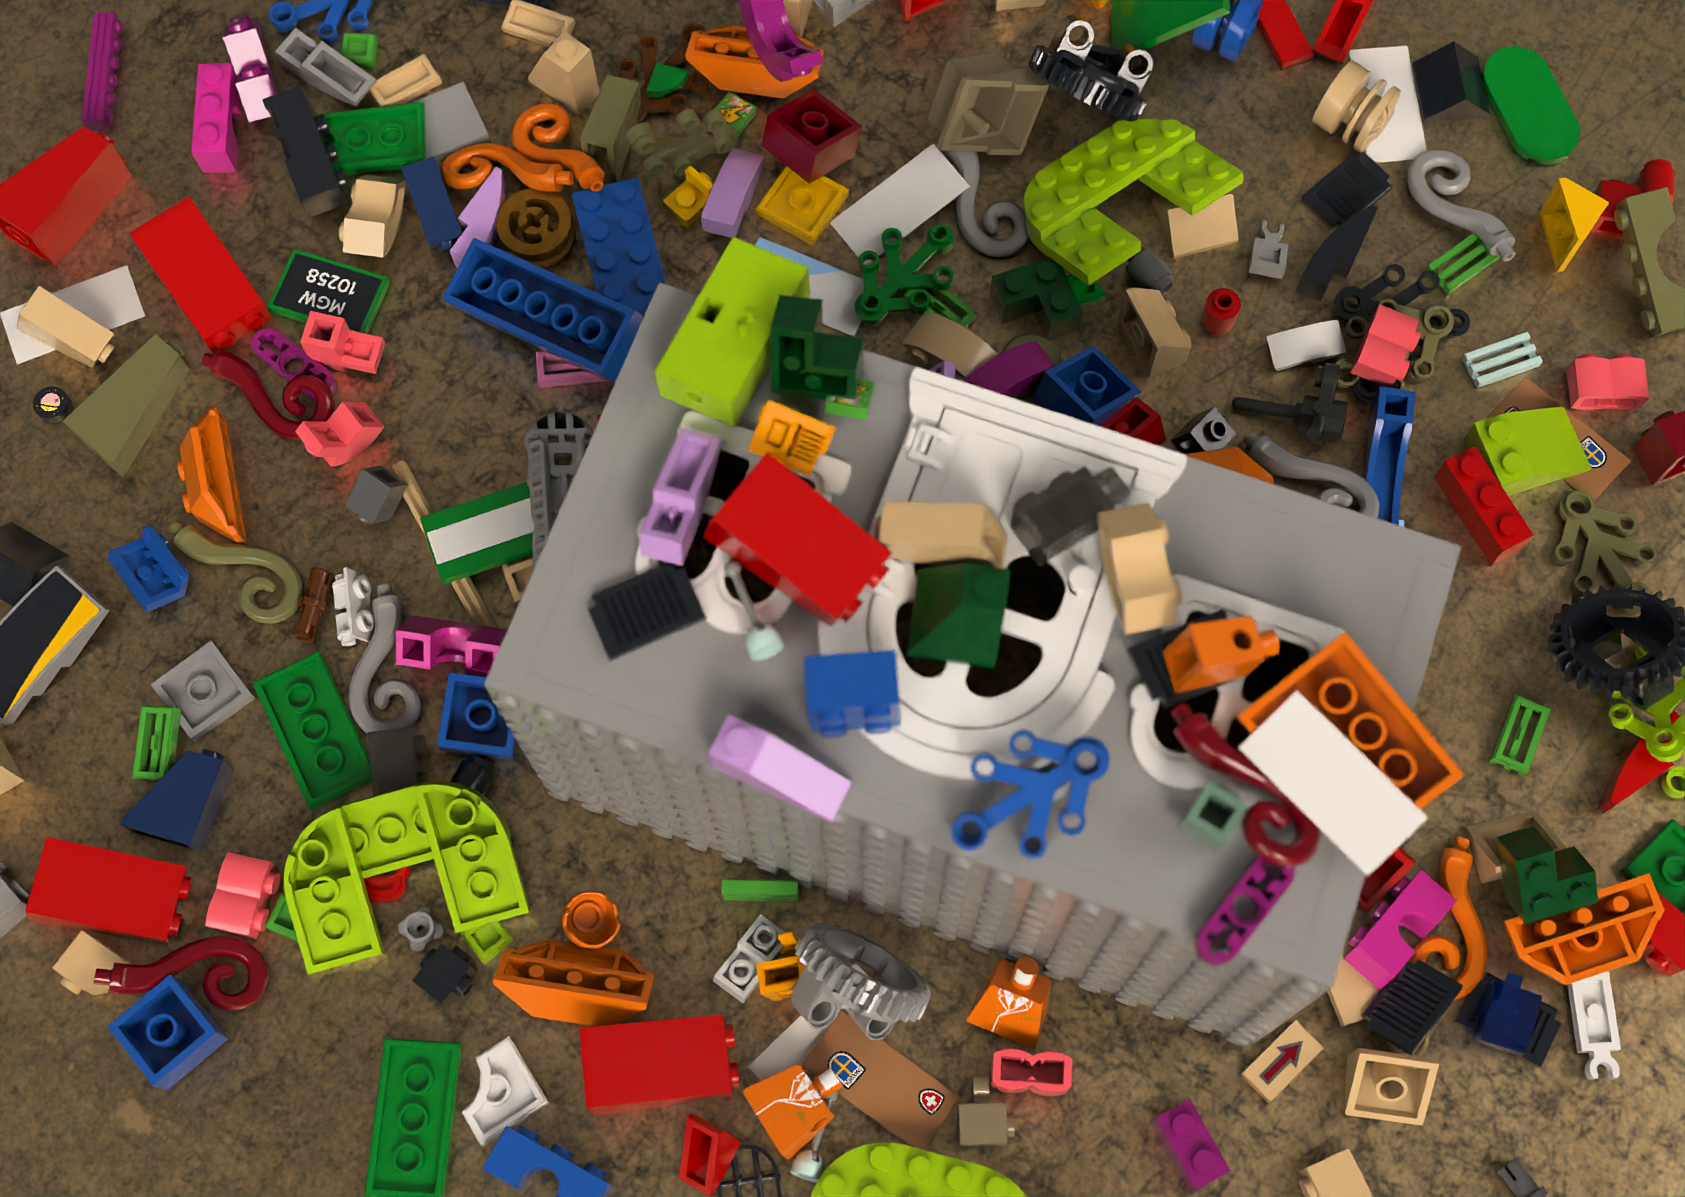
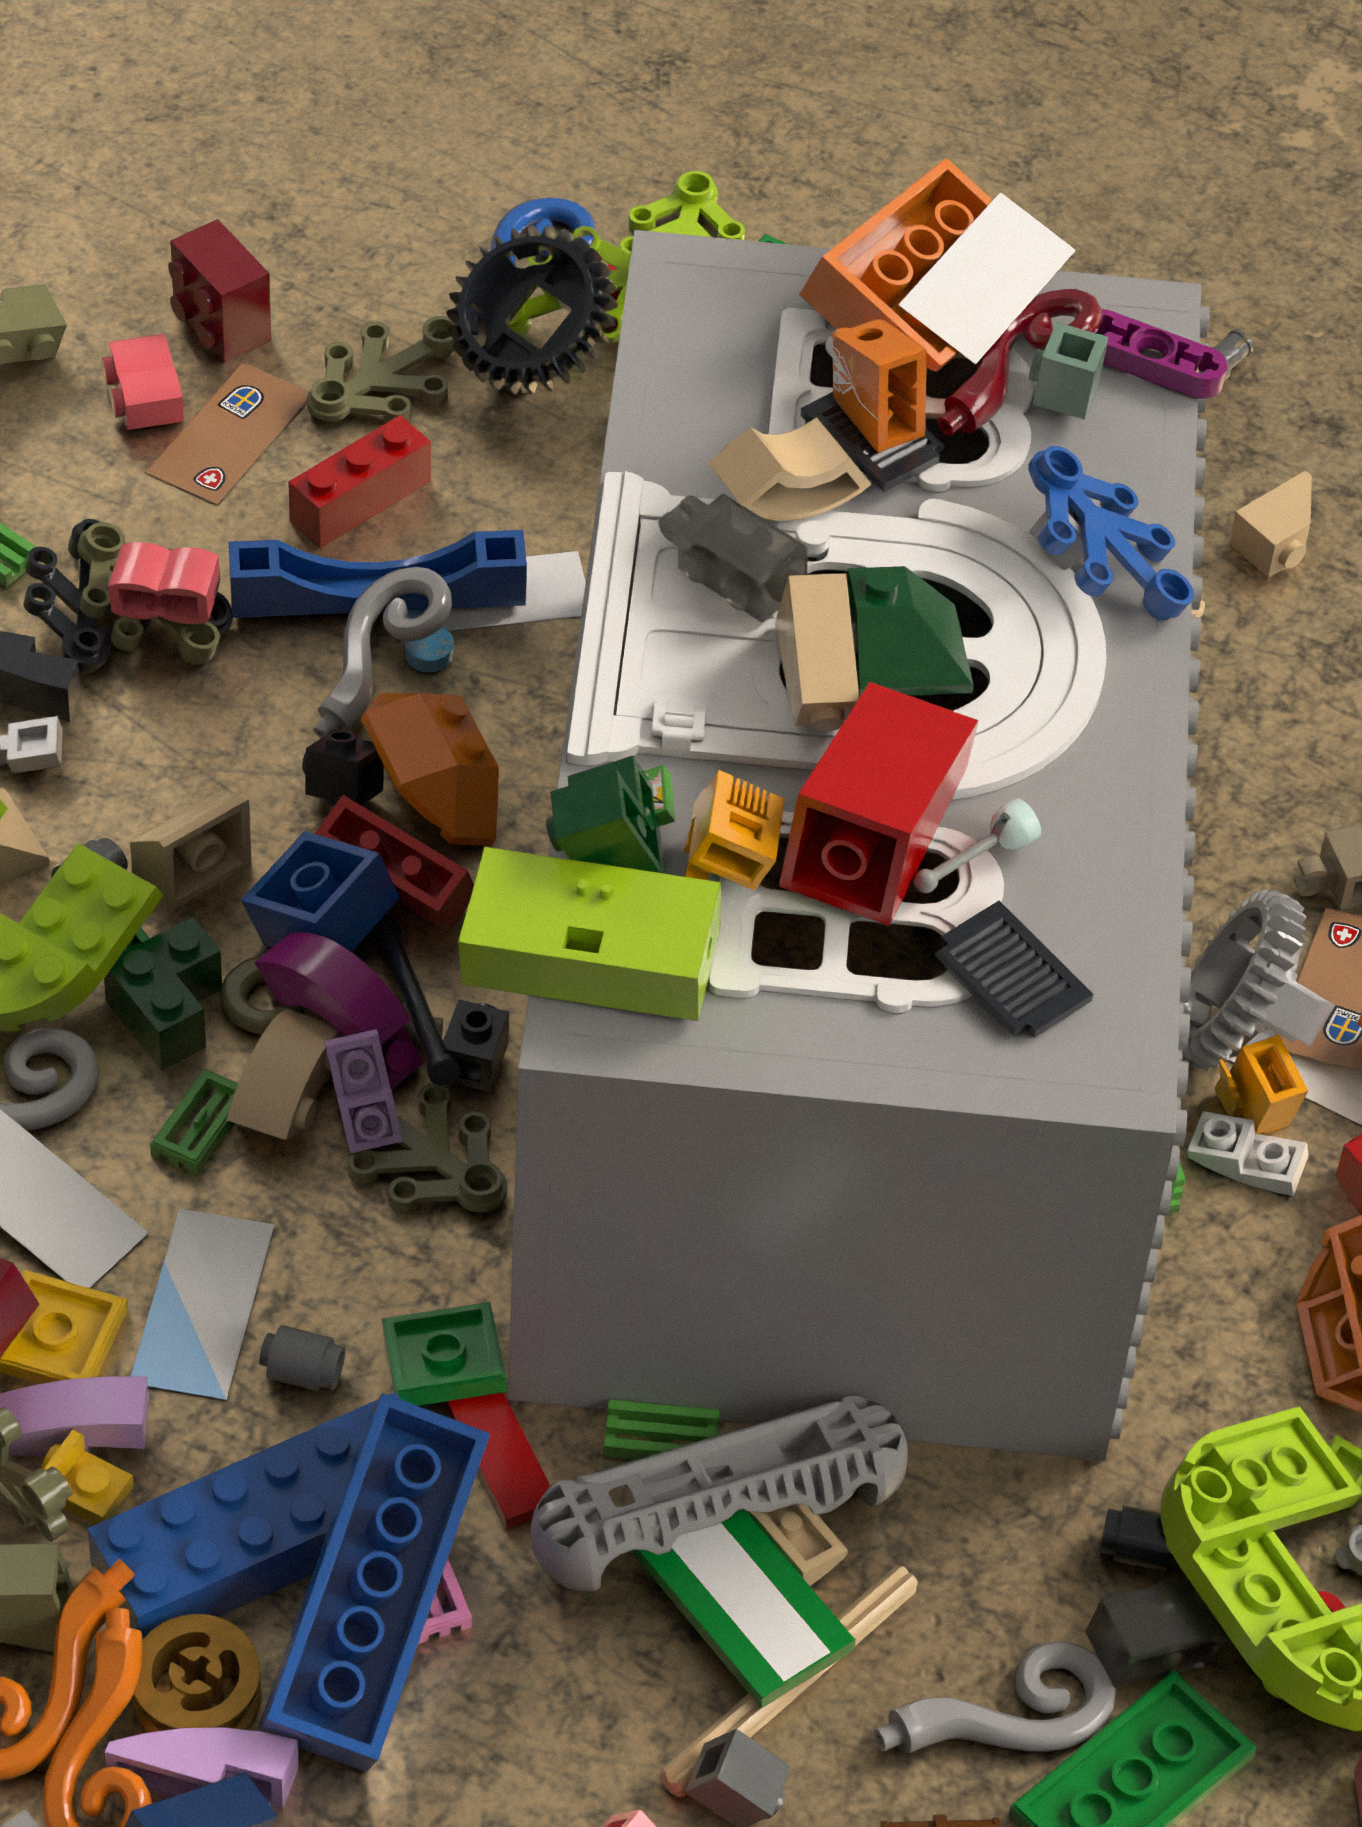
camera: 110 degrees left, 20 degrees down
white hinge [332,567,375,646] -> none
dark pink arch [396,615,508,677] -> none
blue brick [437,672,517,761] -> none
orange hair [561,890,621,949] -> none
lavender slope [639,428,722,565] -> none
lavender slope [708,715,851,823] -> none
blue brick [804,650,901,738] -> none
green plant [854,224,954,324] -> none
orange torso [966,957,1051,1049] -> none
coral brick [990,1049,1072,1096] -> none
magenta brick [1151,1099,1231,1193] -> none
red brick [1201,288,1241,335] -> none
pearl dark grey piece [1232,363,1348,441] -> none
white slope [1266,320,1347,371] -> none
light aqua tile [1462,332,1543,389] -> none
lime slope [1464,406,1592,496] -> none

